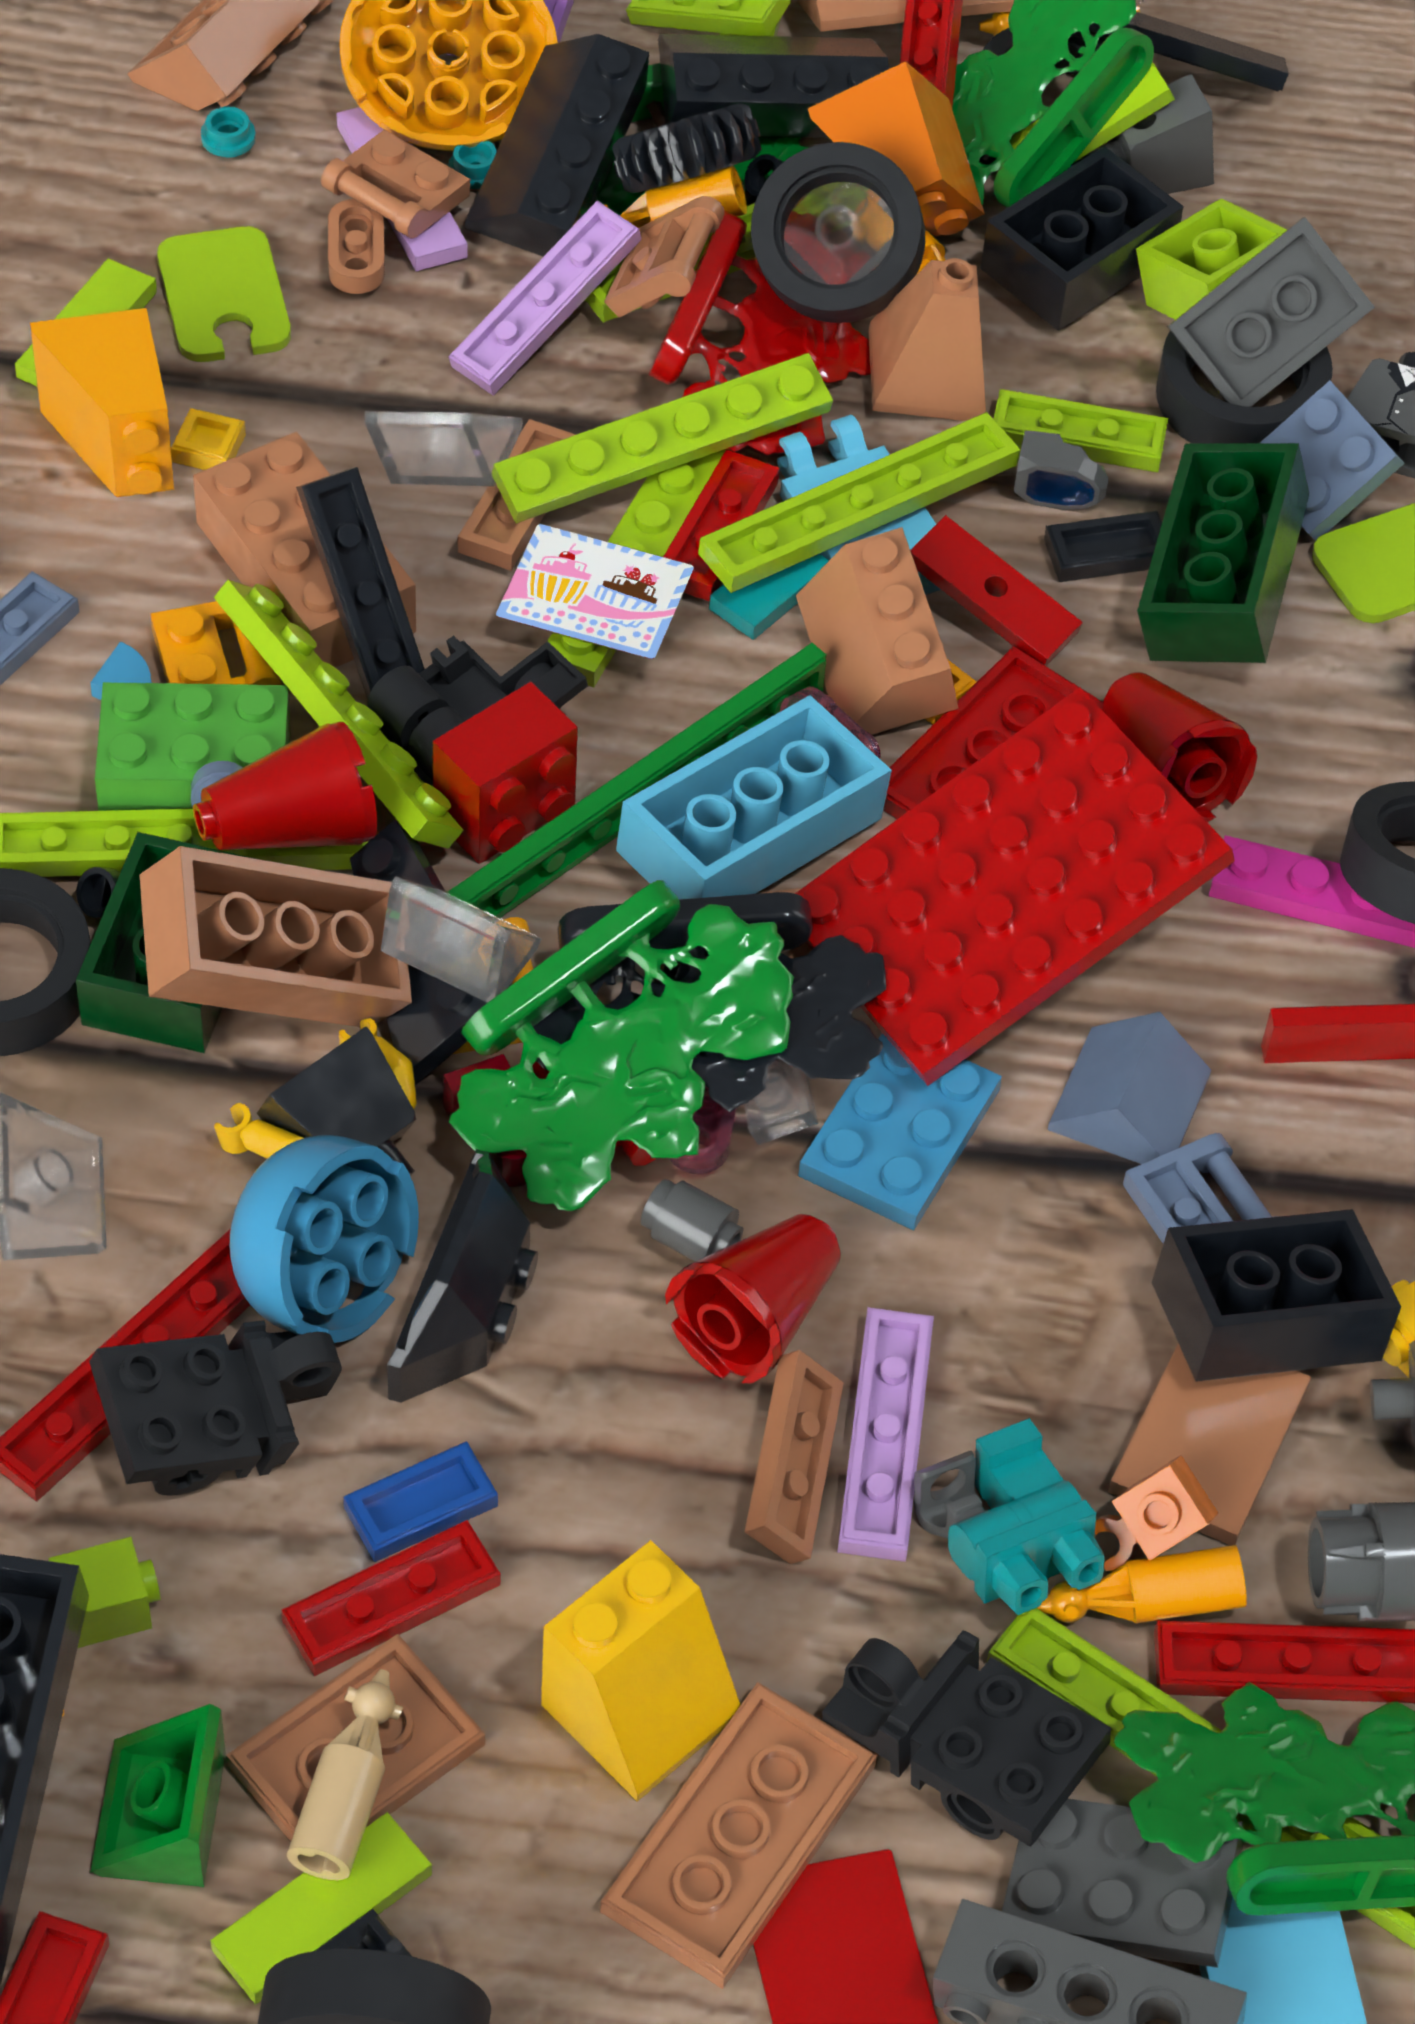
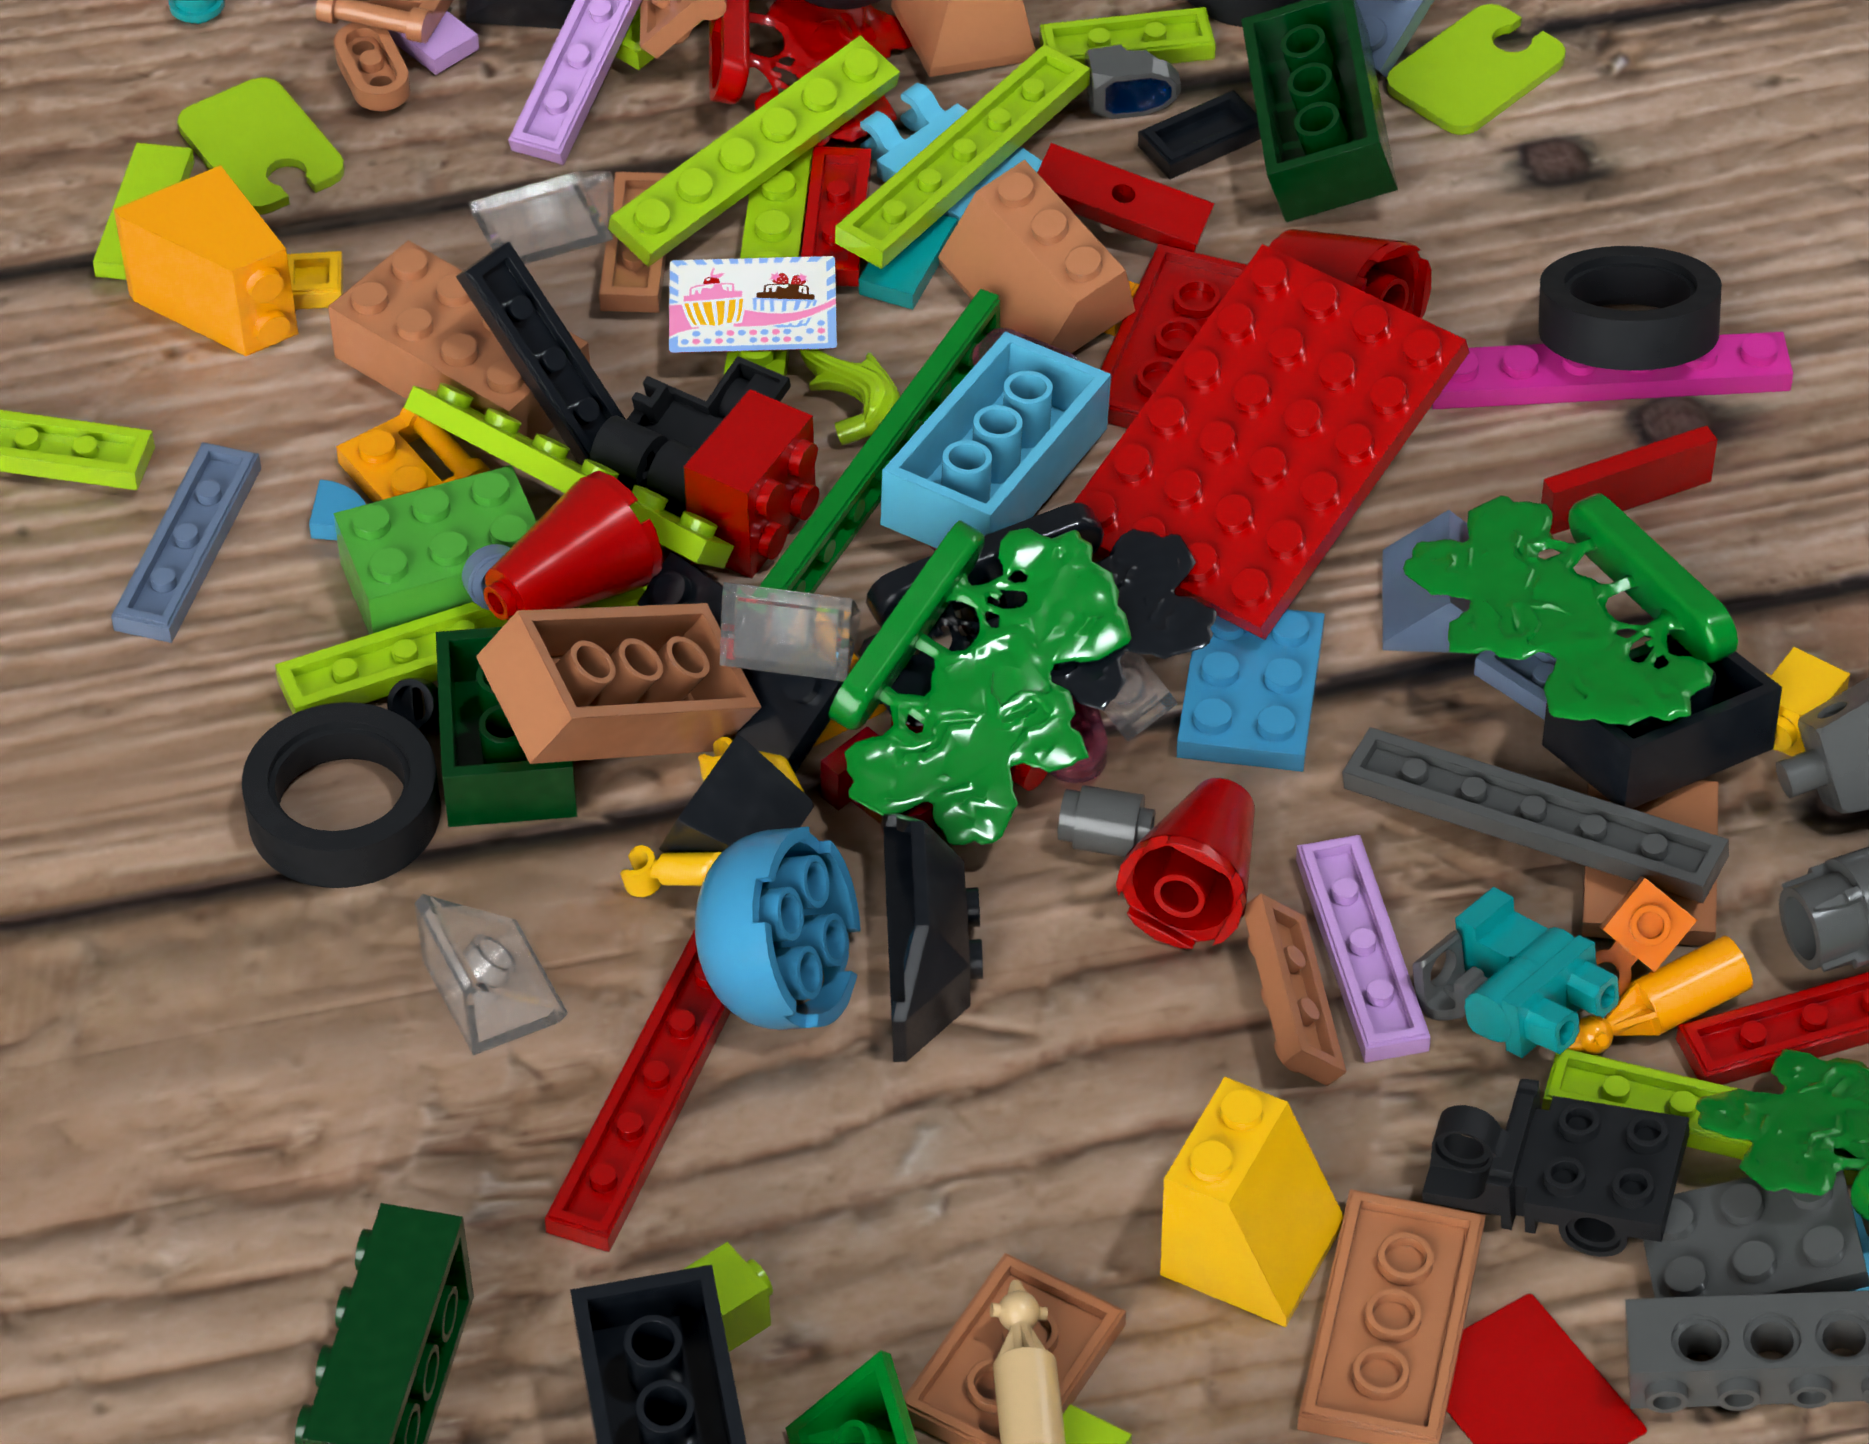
camera: 15 degrees left, 5 degrees down
black plate [89,1320,342,1496] -> none
red tile [281,1520,501,1677] -> none
blue tile [343,1441,498,1563] -> none
none -> lime piece [799,349,901,445]
none -> dark grey plate [1342,727,1729,903]
none -> green plant [1403,493,1738,726]

